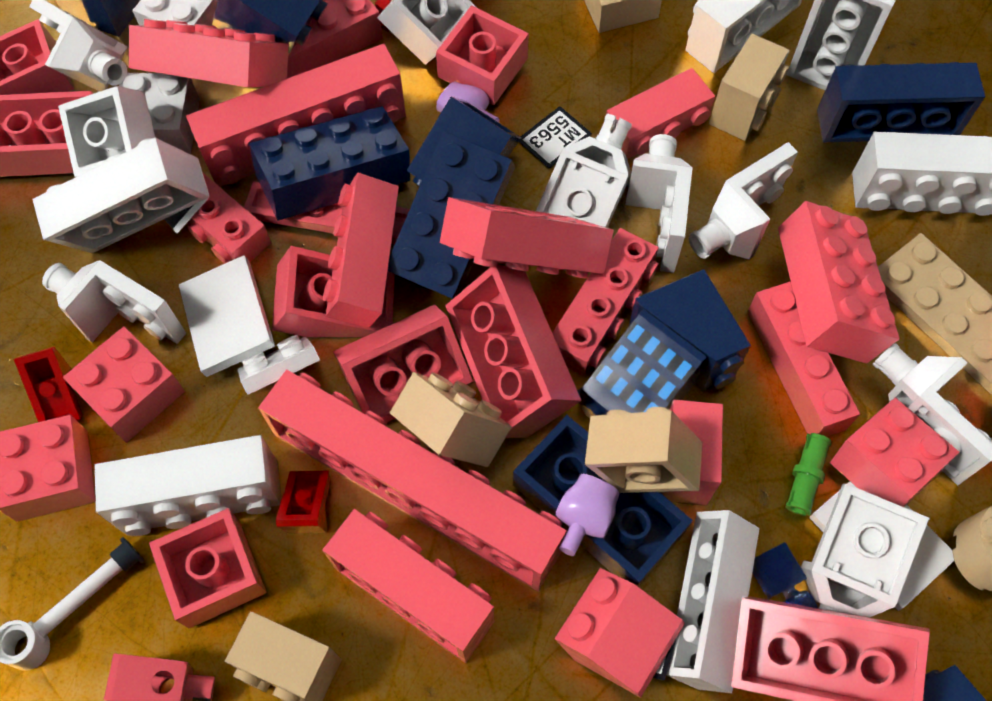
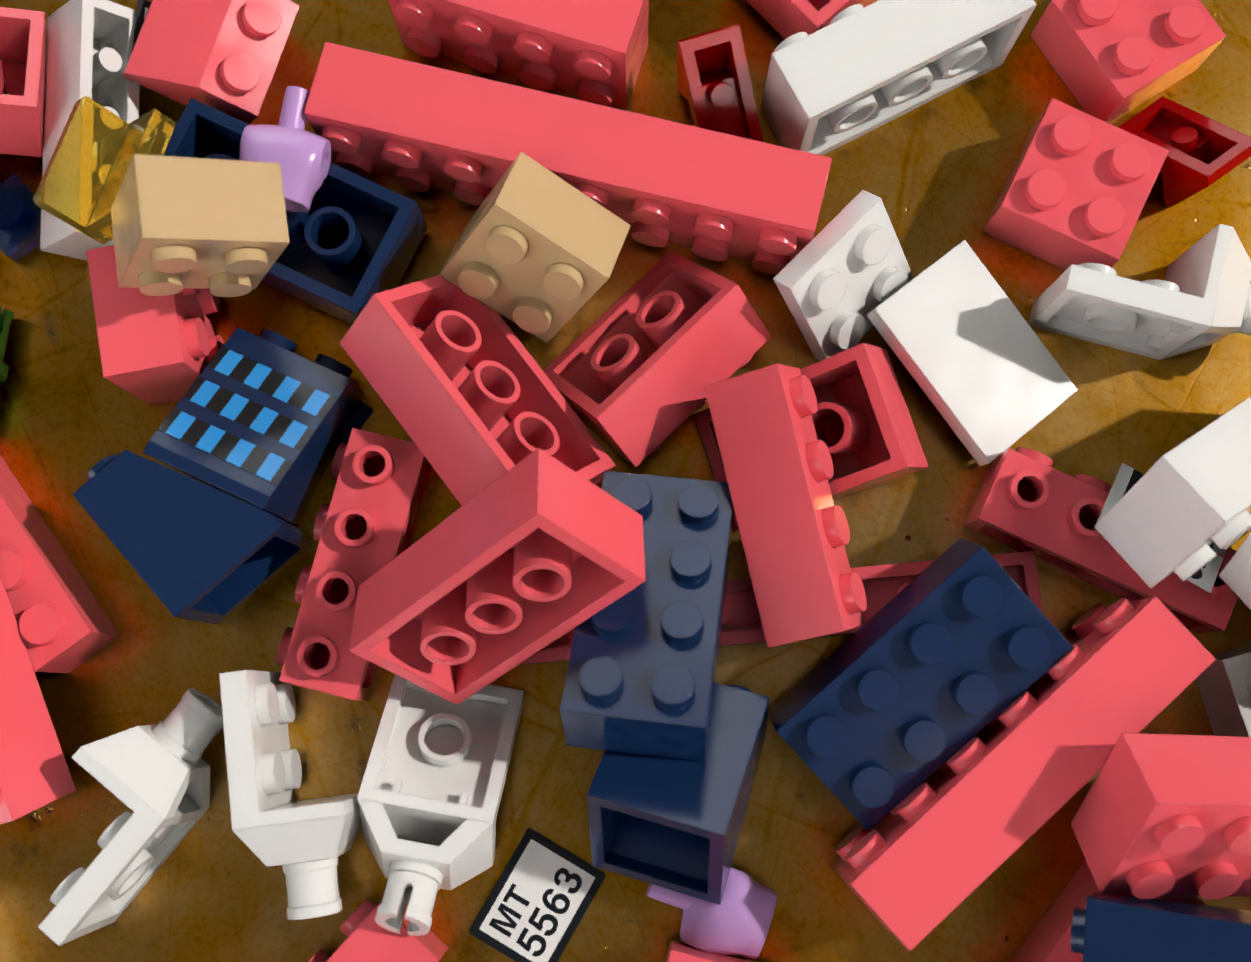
camera: 165 degrees right, 15 degrees up
none -> clear yellow panel [33,96,176,244]

